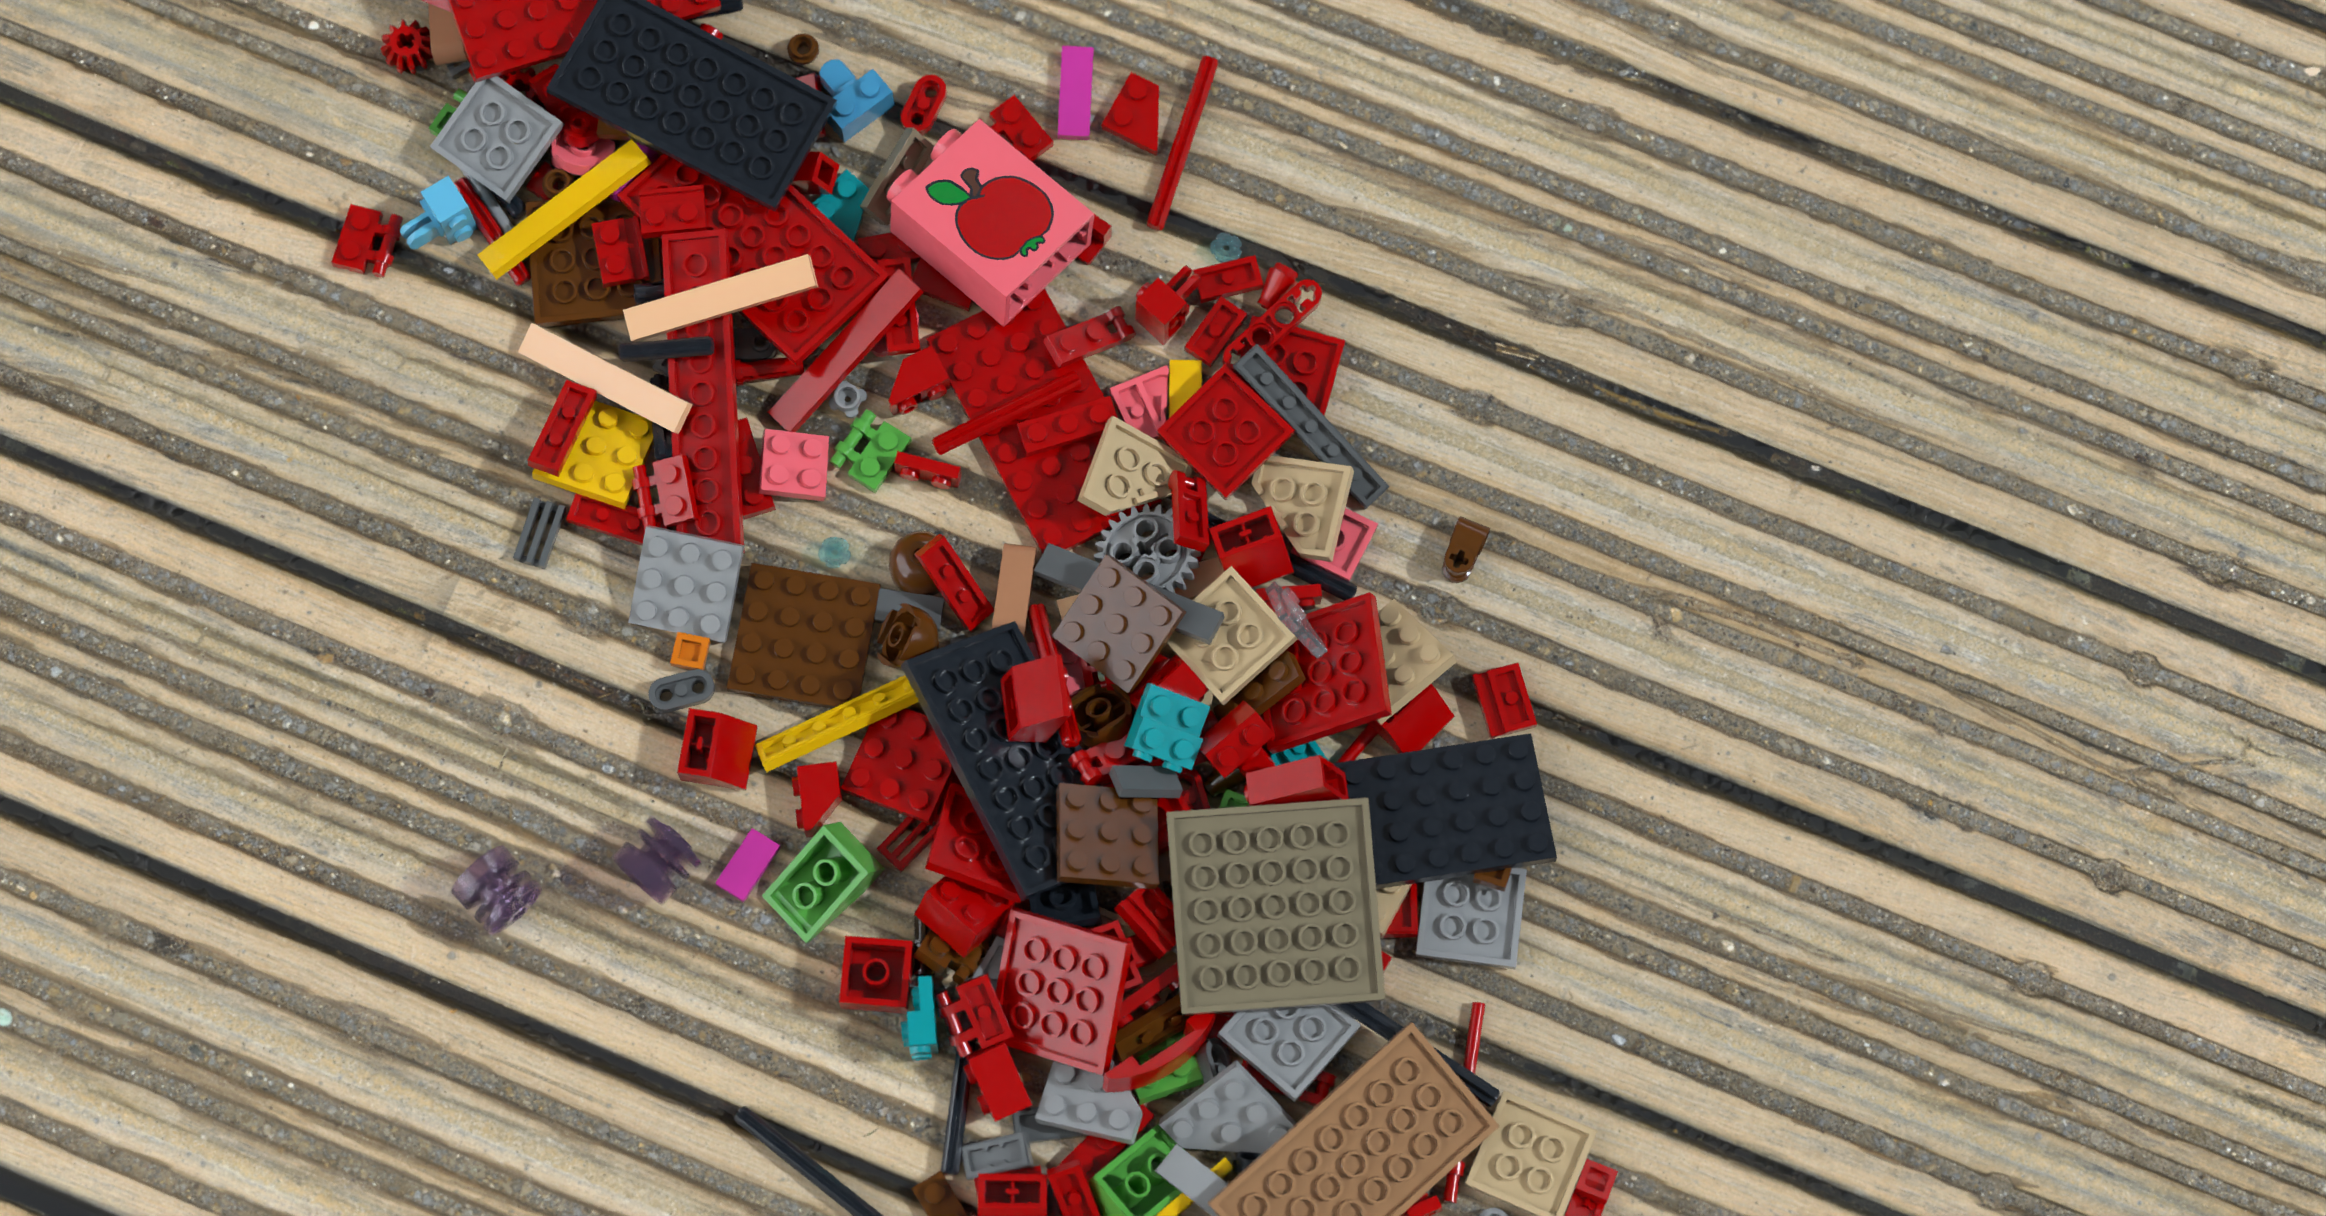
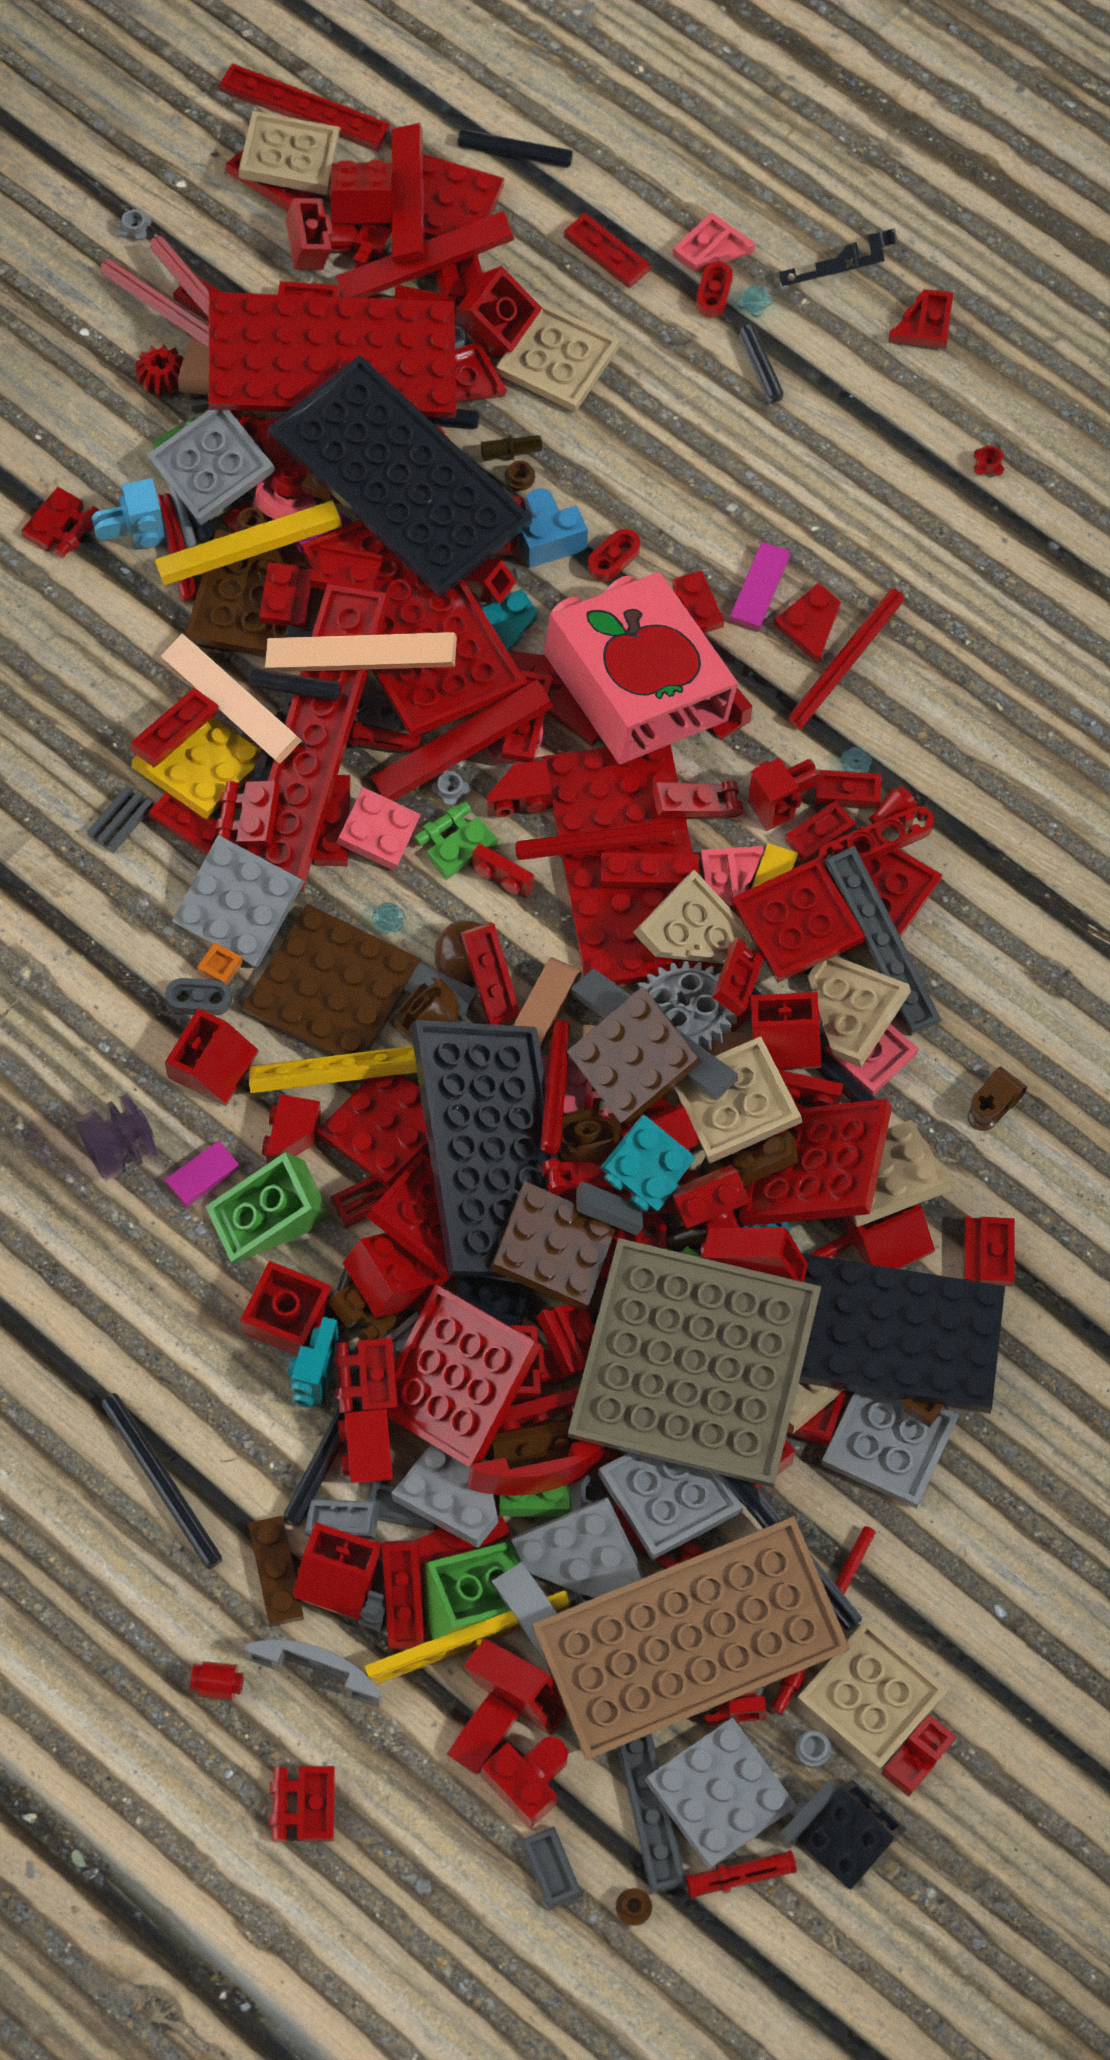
camera: 20 degrees right, 10 degrees down
dark tan plate [859,127,934,226] -> none
red slope [1000,654,1072,742] -> none
clear wing [1265,581,1328,659] -> none
none -> dark brown axle [480,435,543,462]

